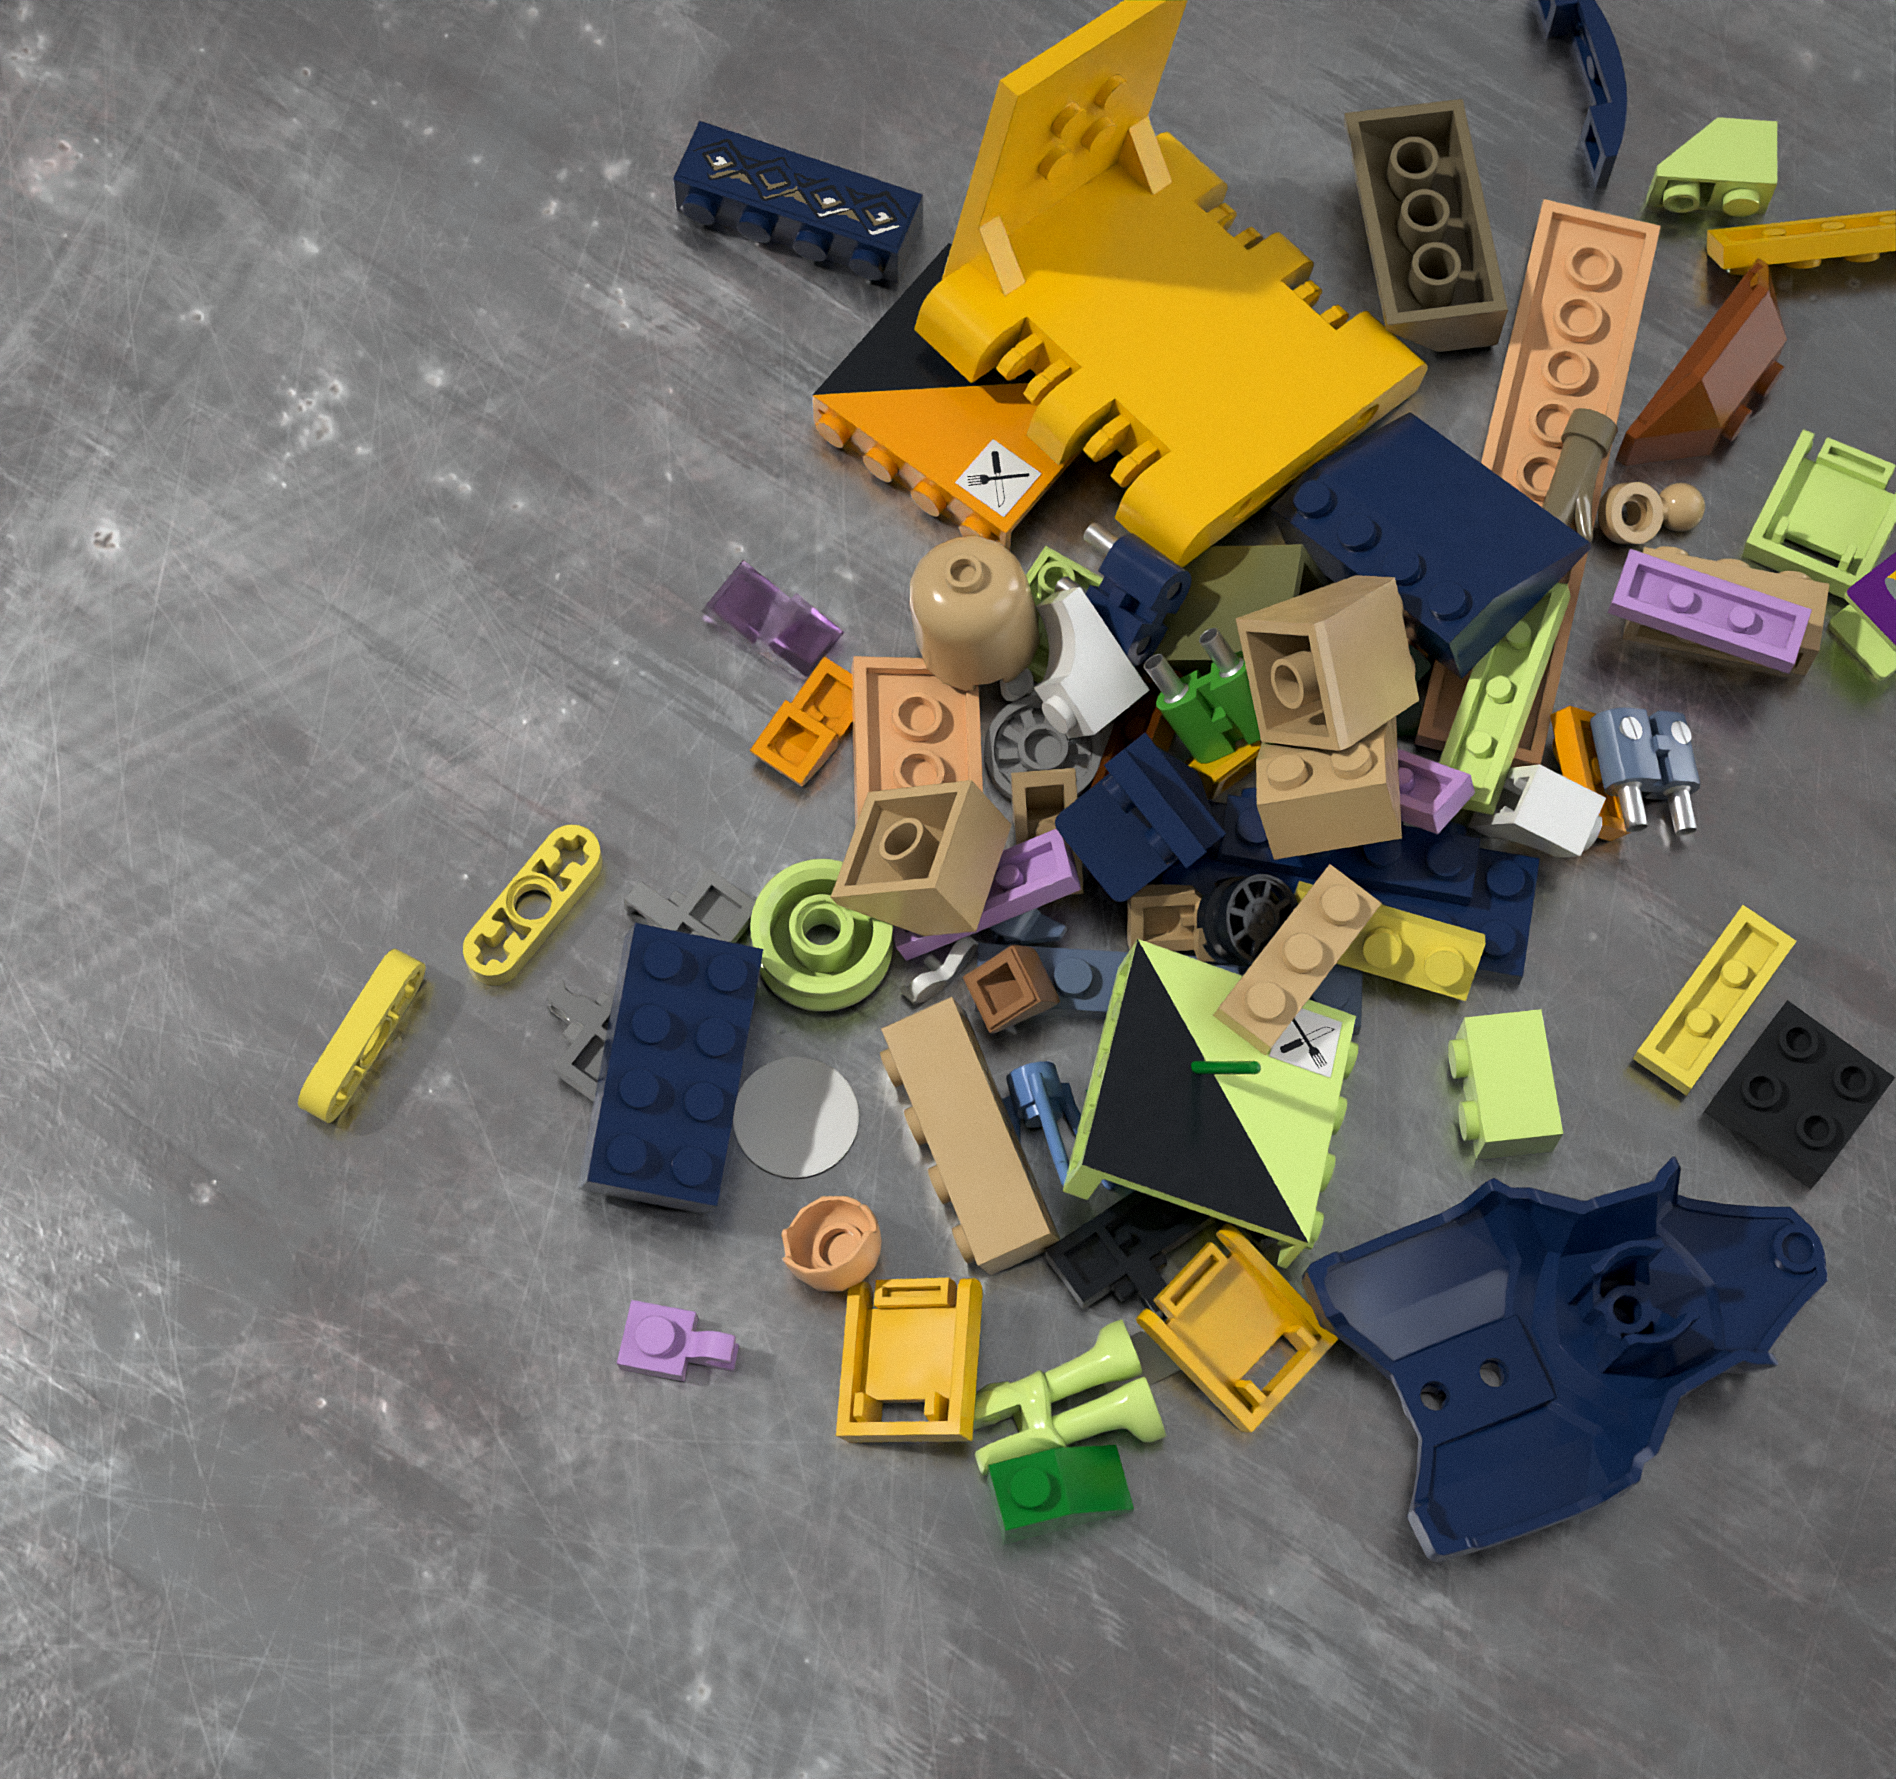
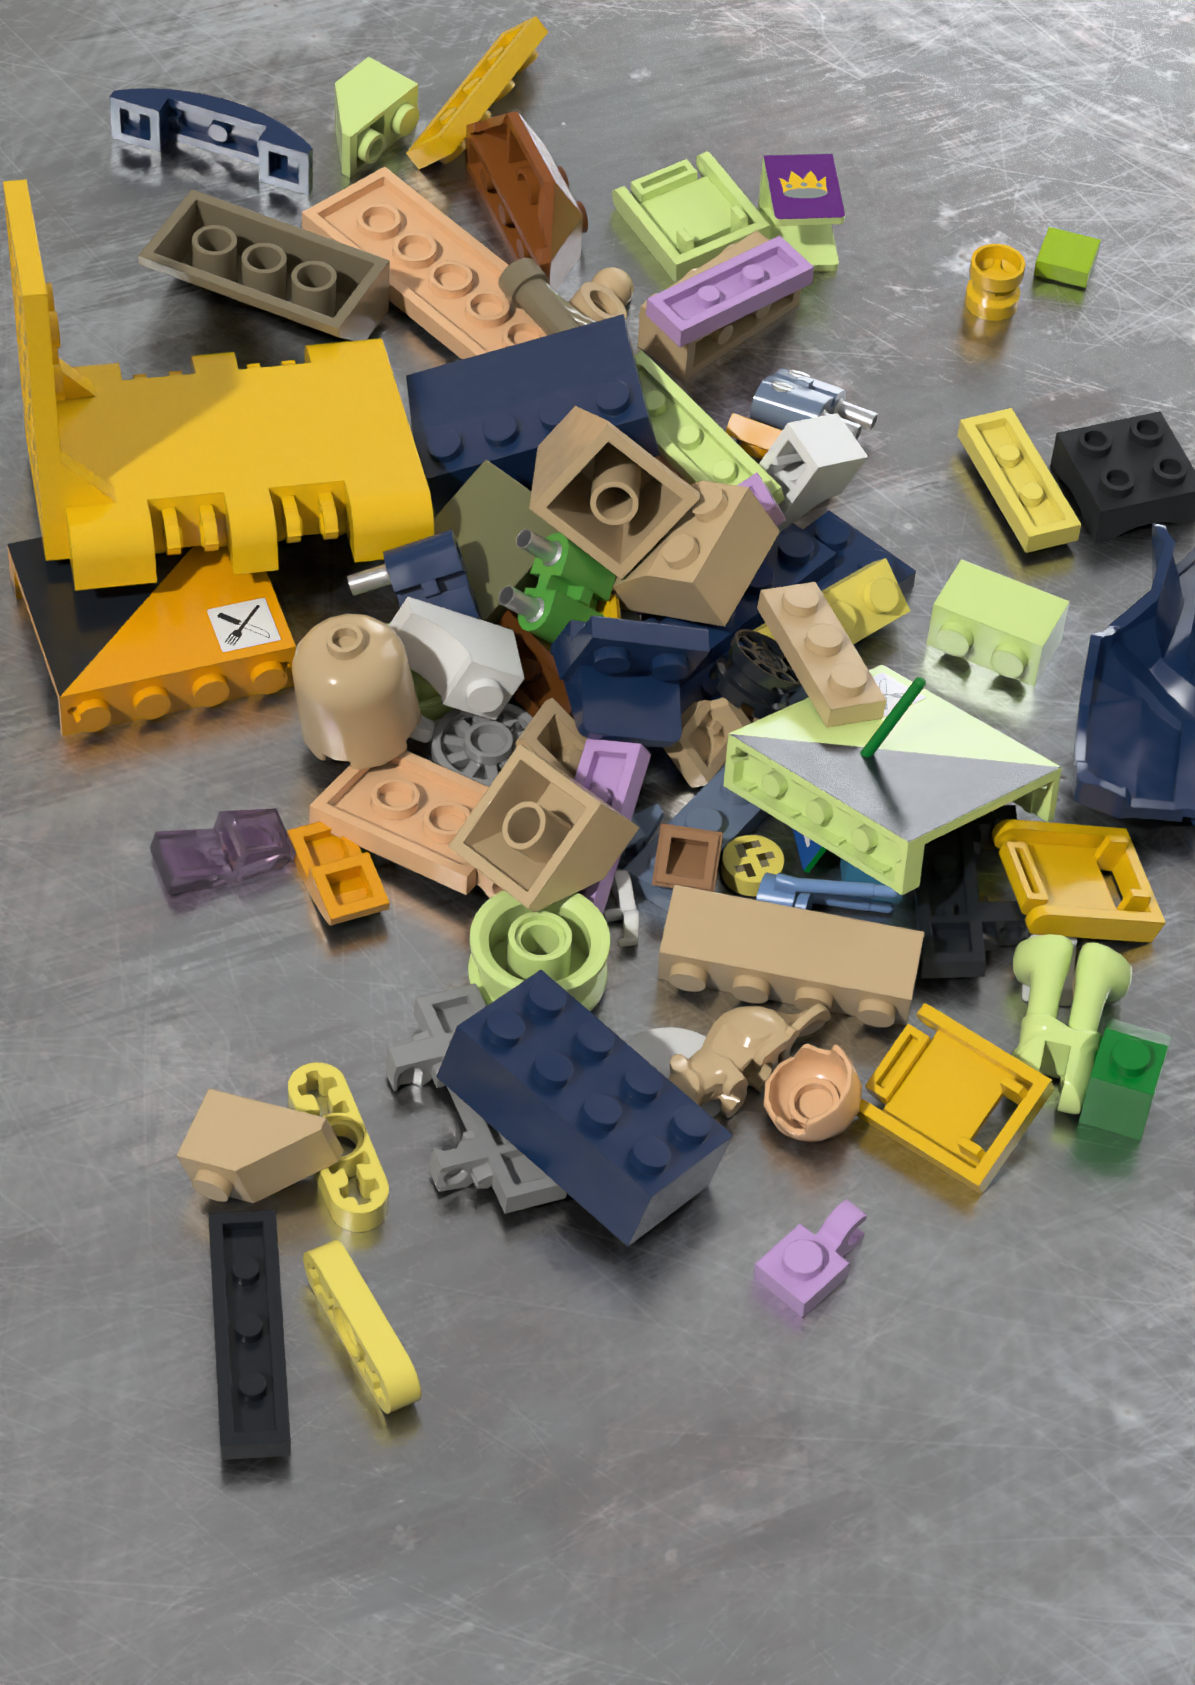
camera: 60 degrees left, 20 degrees down
none -> tan slope [176,1088,344,1203]
none -> black plate [208,1209,291,1460]
none -> tan animal [668,1003,831,1118]
none -> light yellow tile [721,835,784,896]

